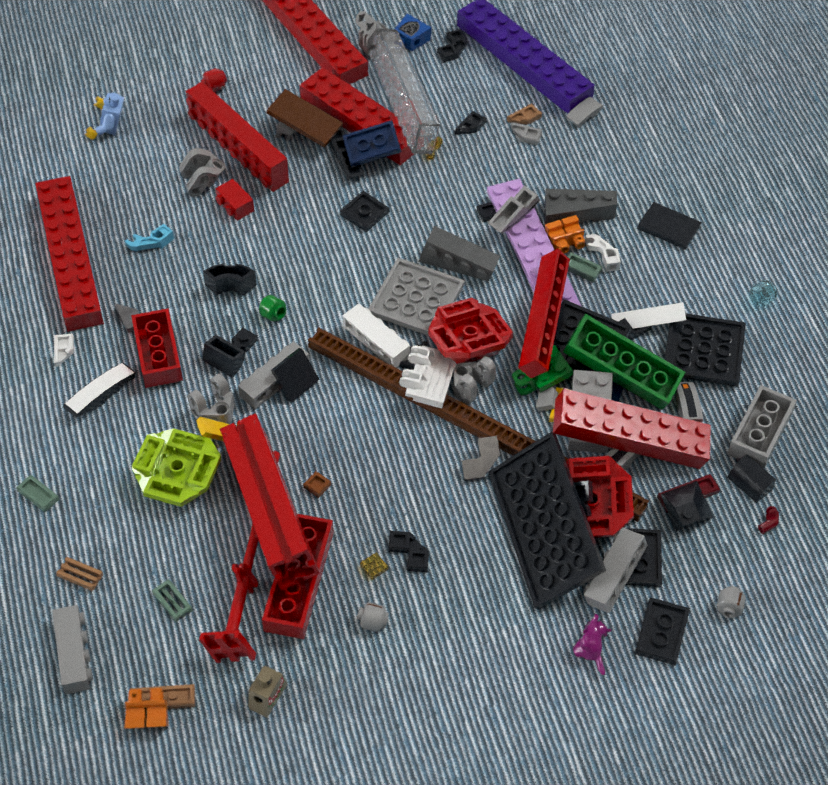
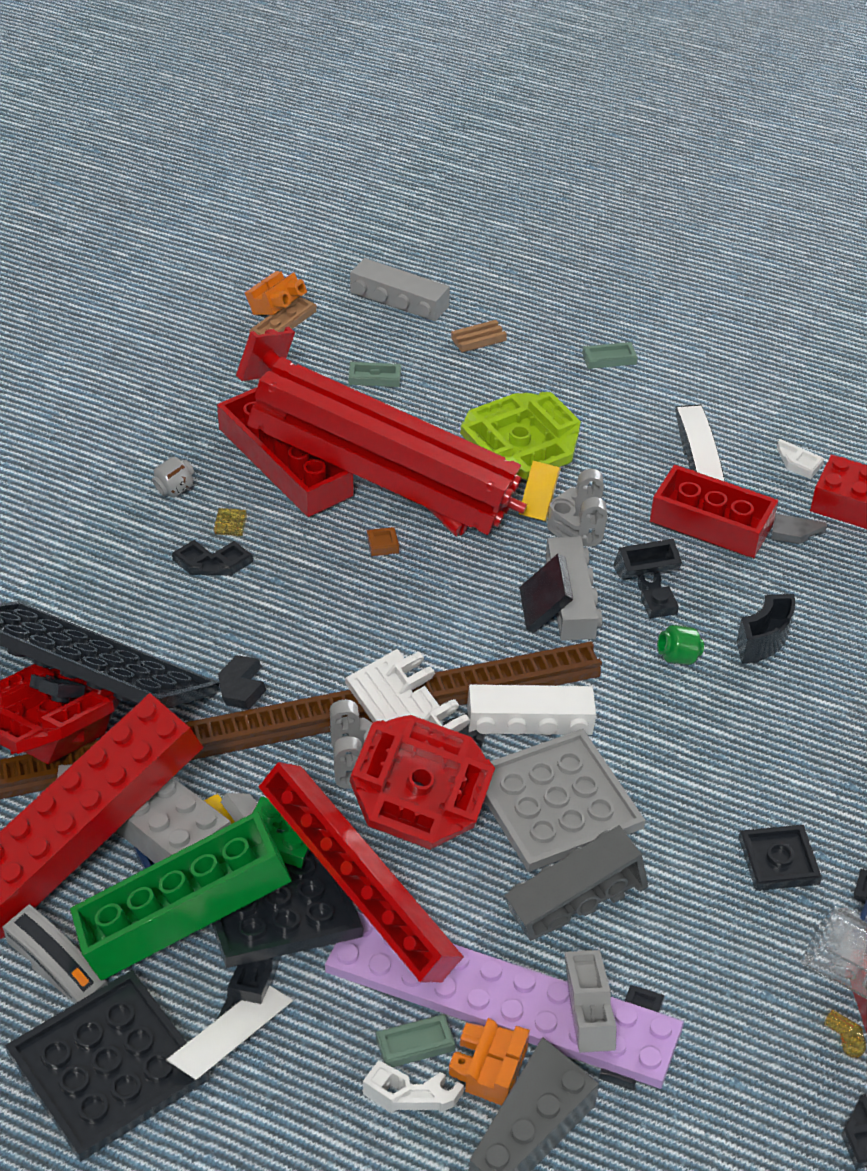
camera: 130 degrees right, 10 degrees down
dark tan torso [248,666,288,718] -> none

